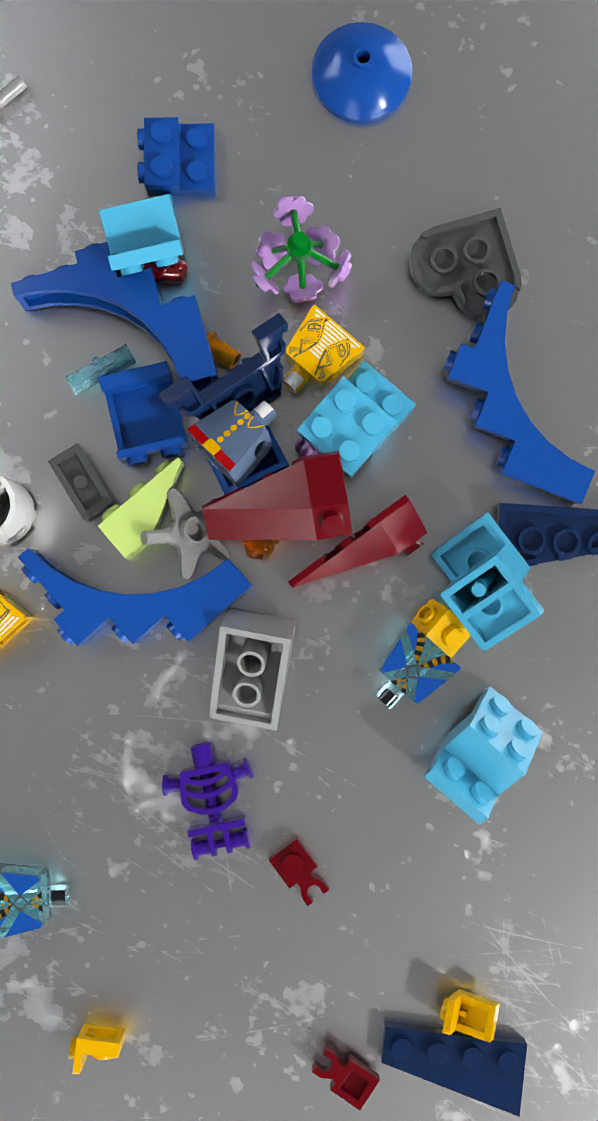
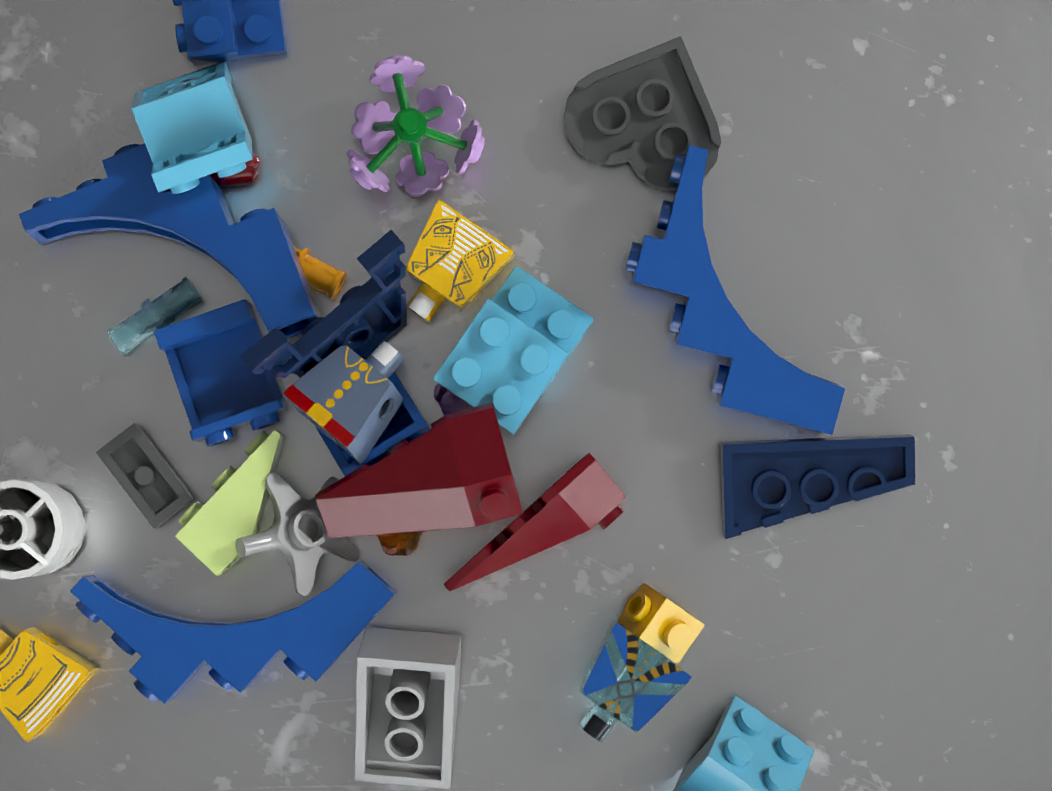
camera: 15 degrees left, 0 degrees up
medium azure bracket [431,512,544,652] -> none

